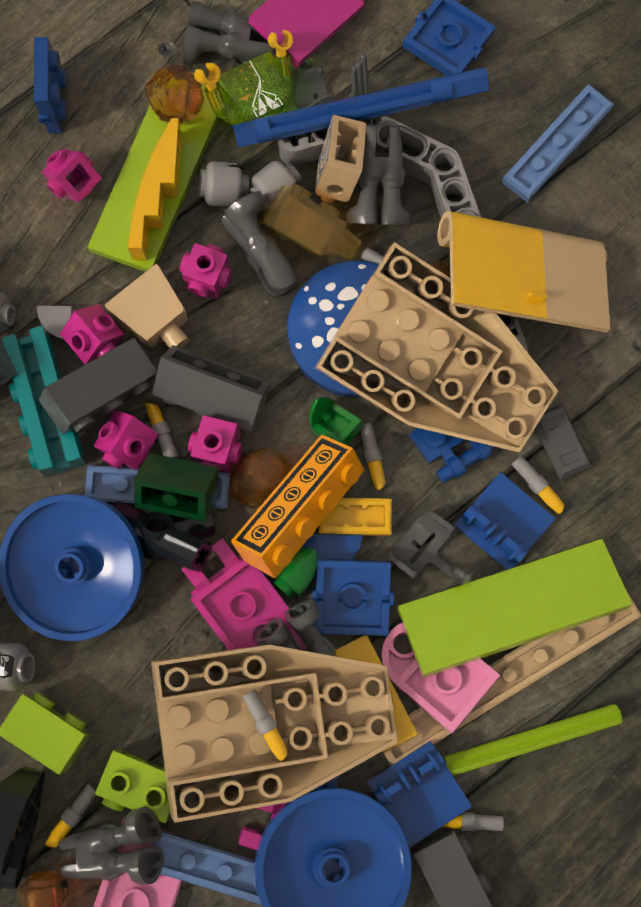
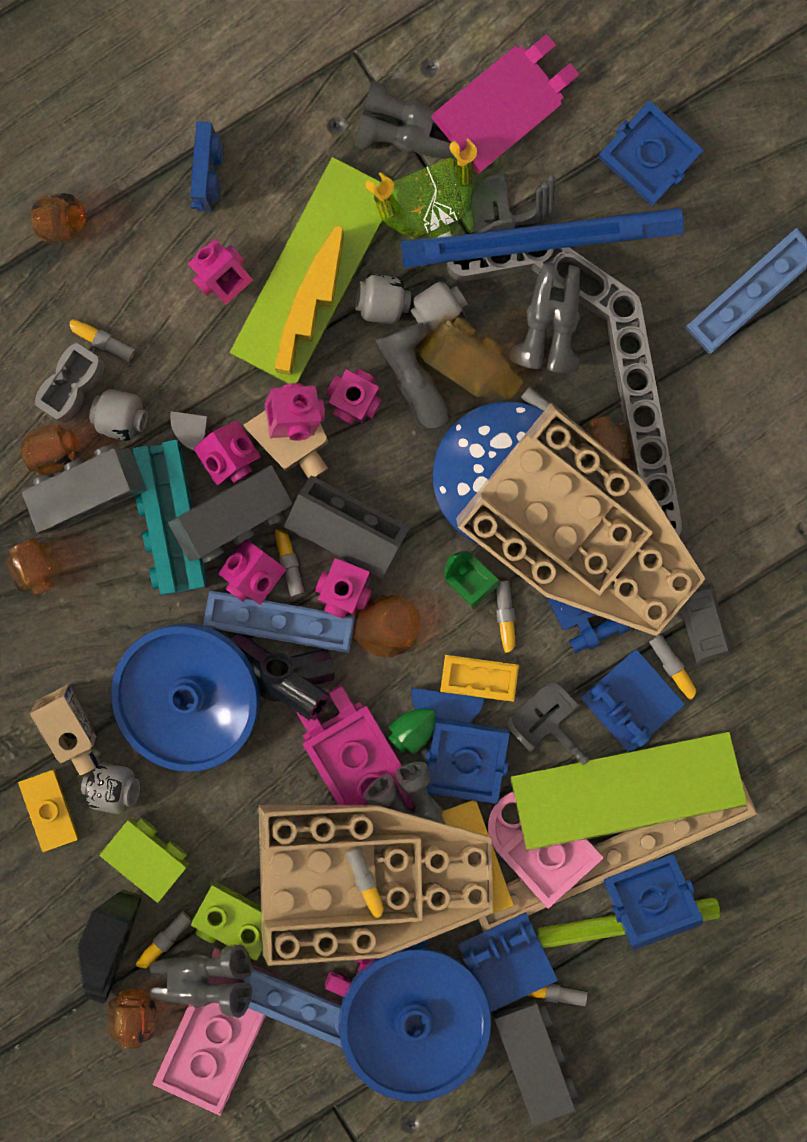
camera: 10 degrees right, 10 degrees up
dark green brick [134,453,219,522] -> none
clear orange hair [145,64,205,124] -> none
light orange brick [231,434,364,579] -> none
tan torso [315,115,367,203] -> none
door [437,211,610,333] -> none
none -> dark pink brick [265,383,325,441]
none -> blue plate [604,854,703,950]

